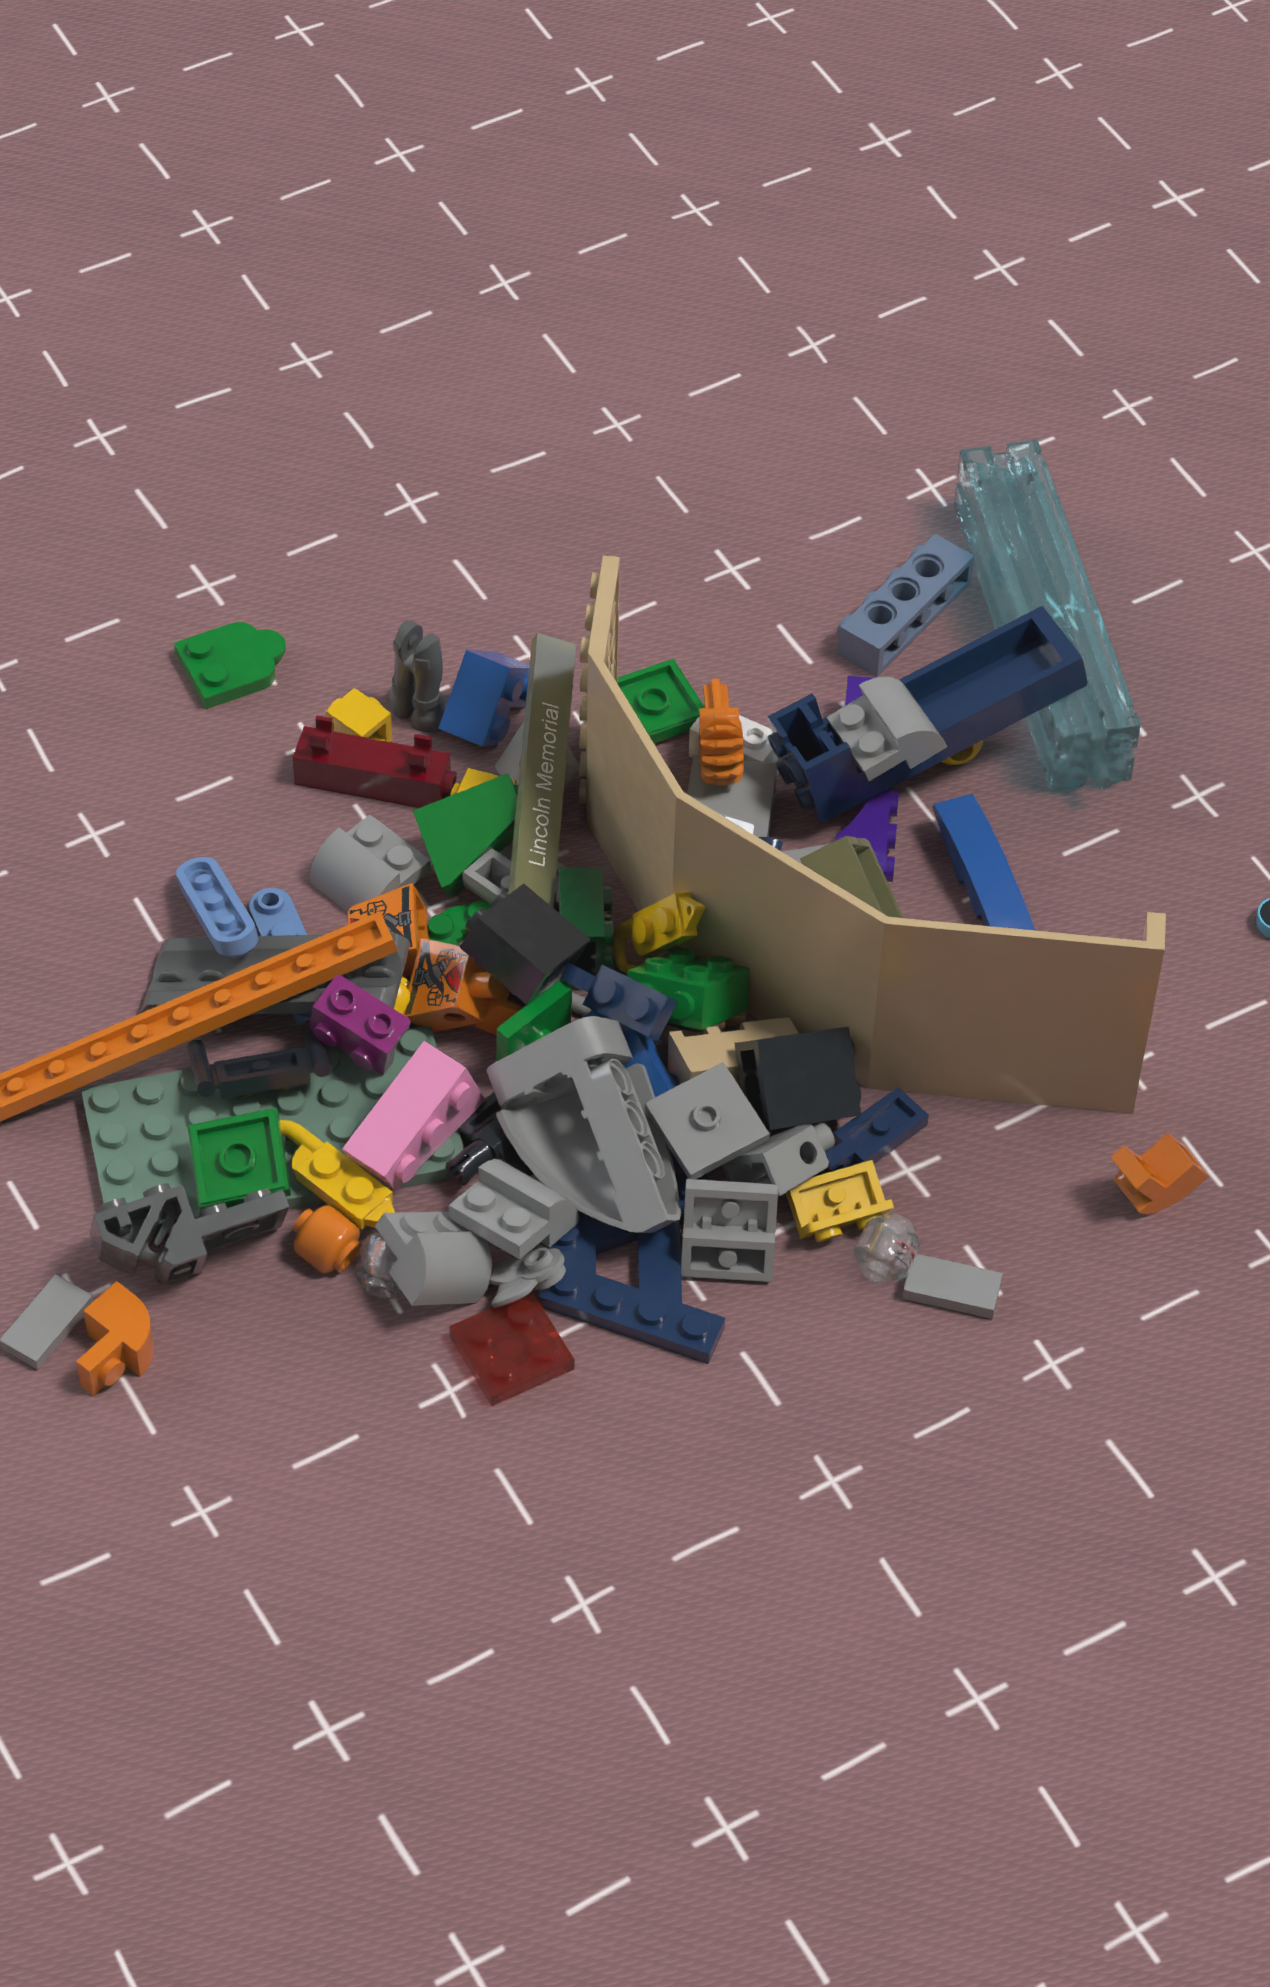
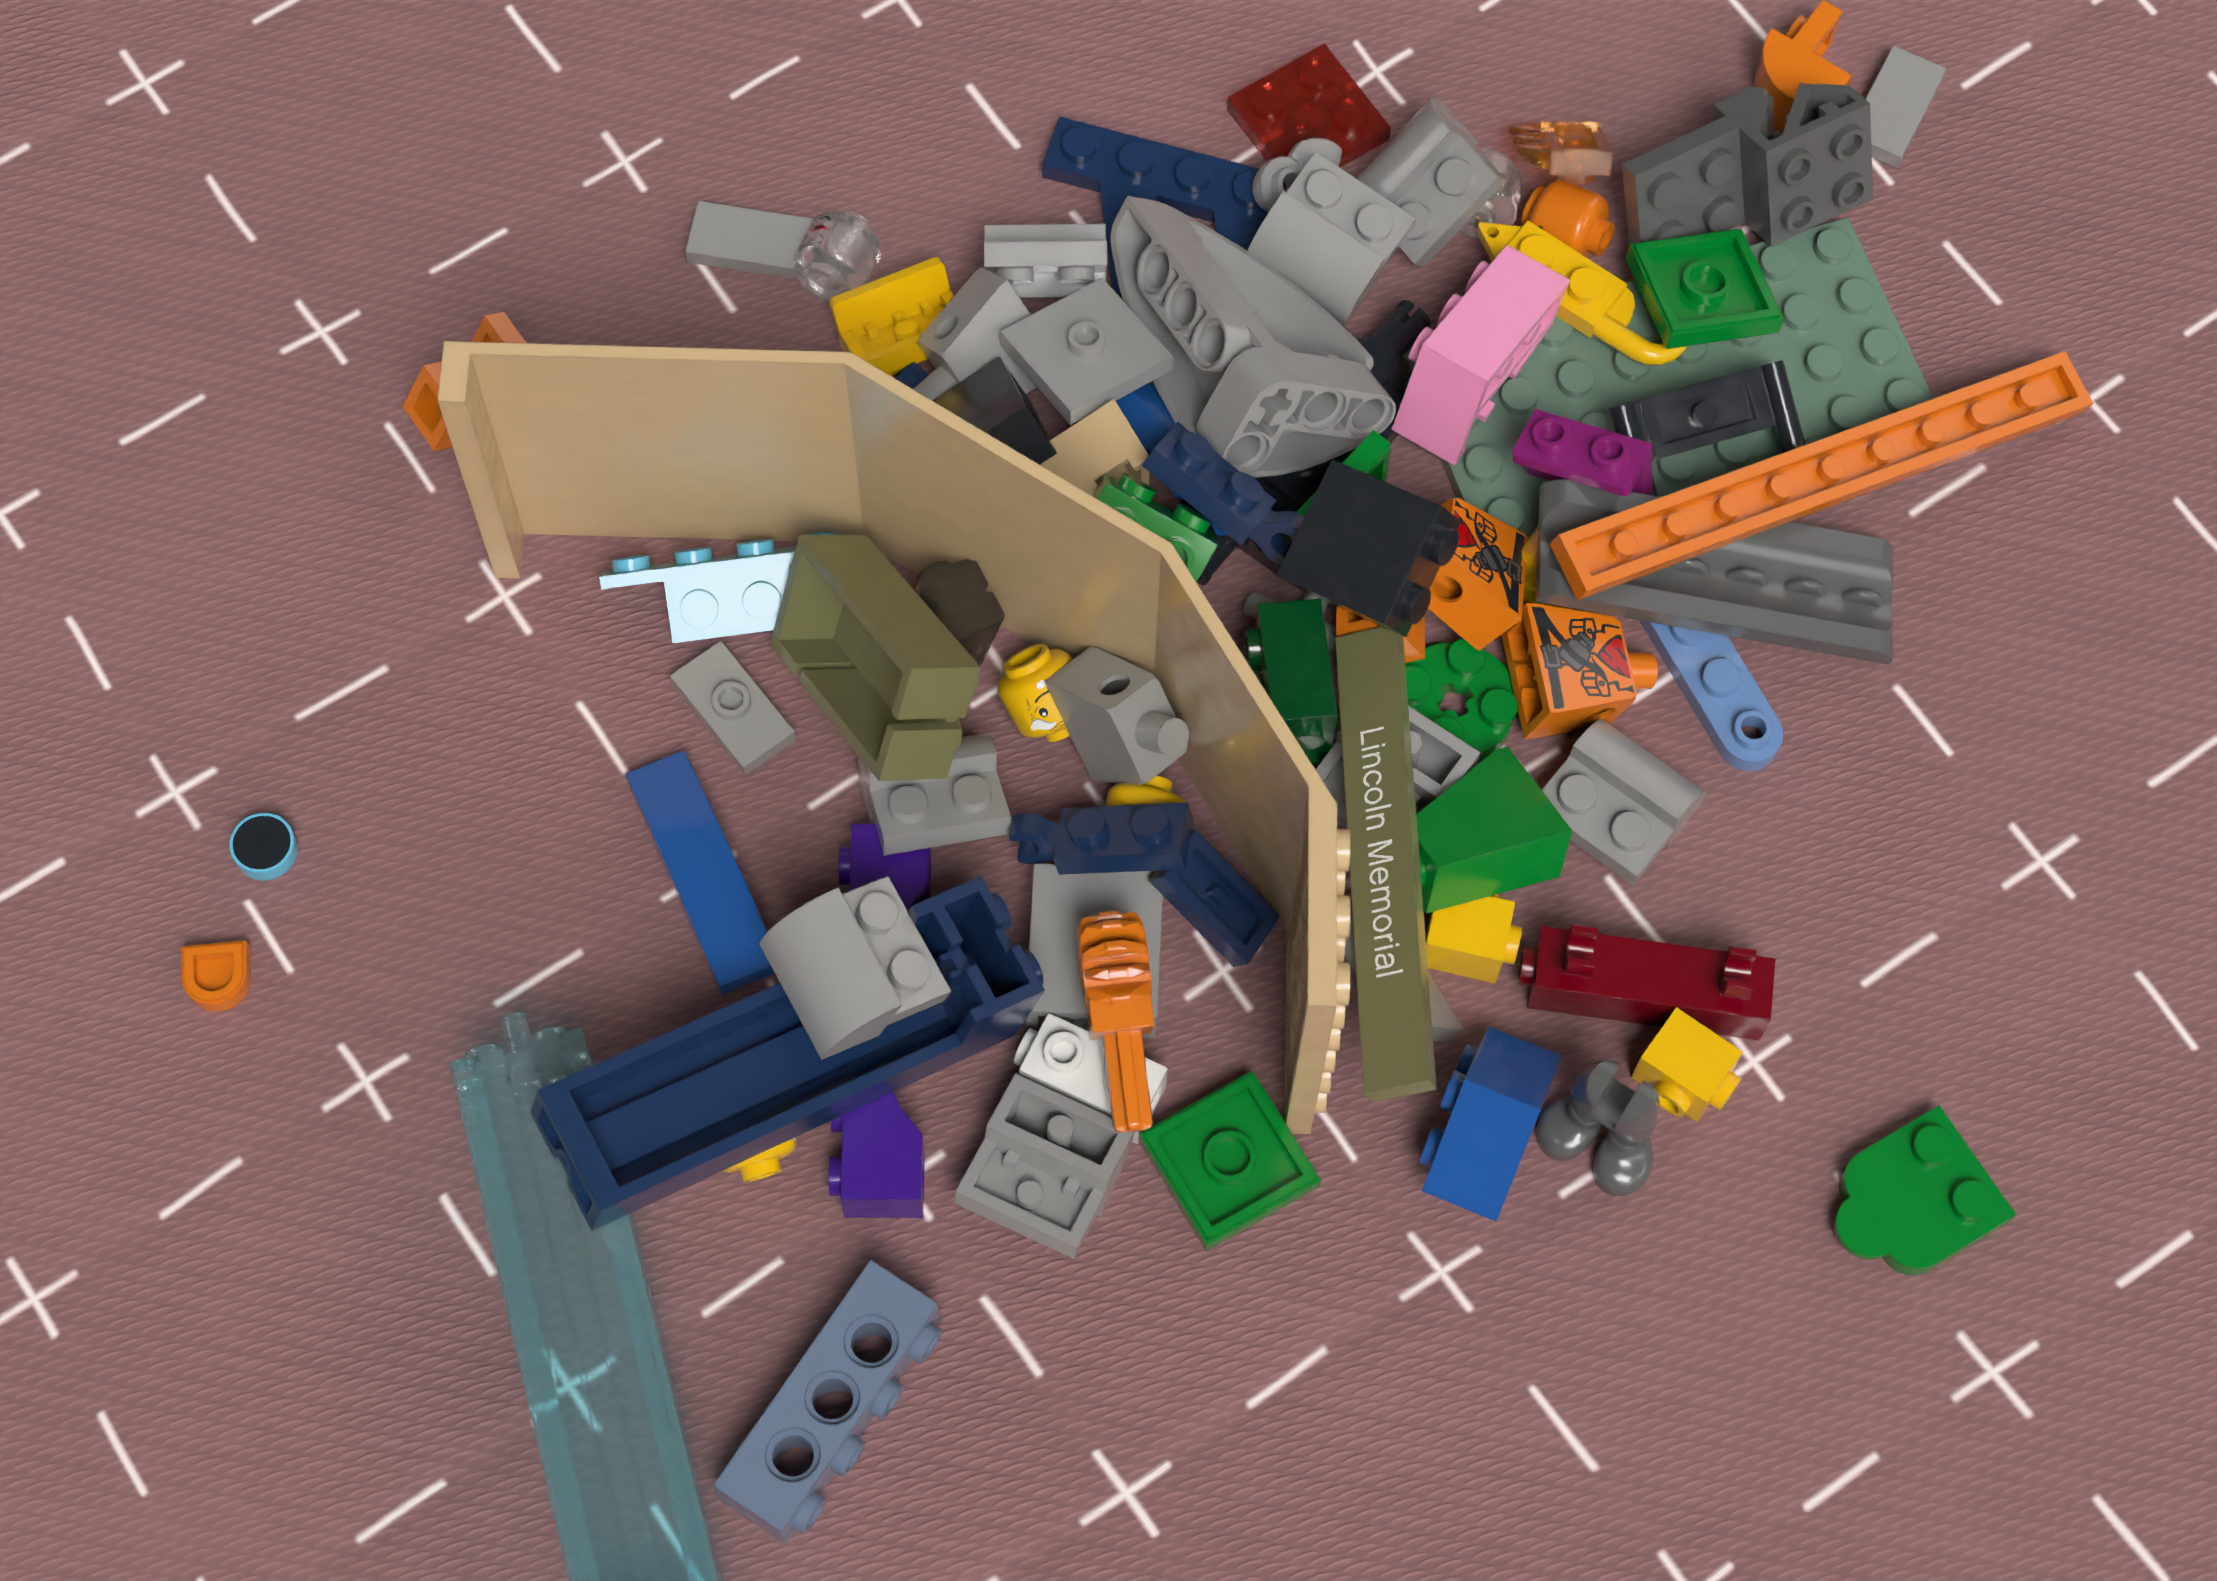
camera: 175 degrees right, 15 degrees up
medium blue plate [176,857,258,958] -> none
none -> light grey brick [954,1073,1135,1259]
none -> clear orange plate [1509,122,1613,184]

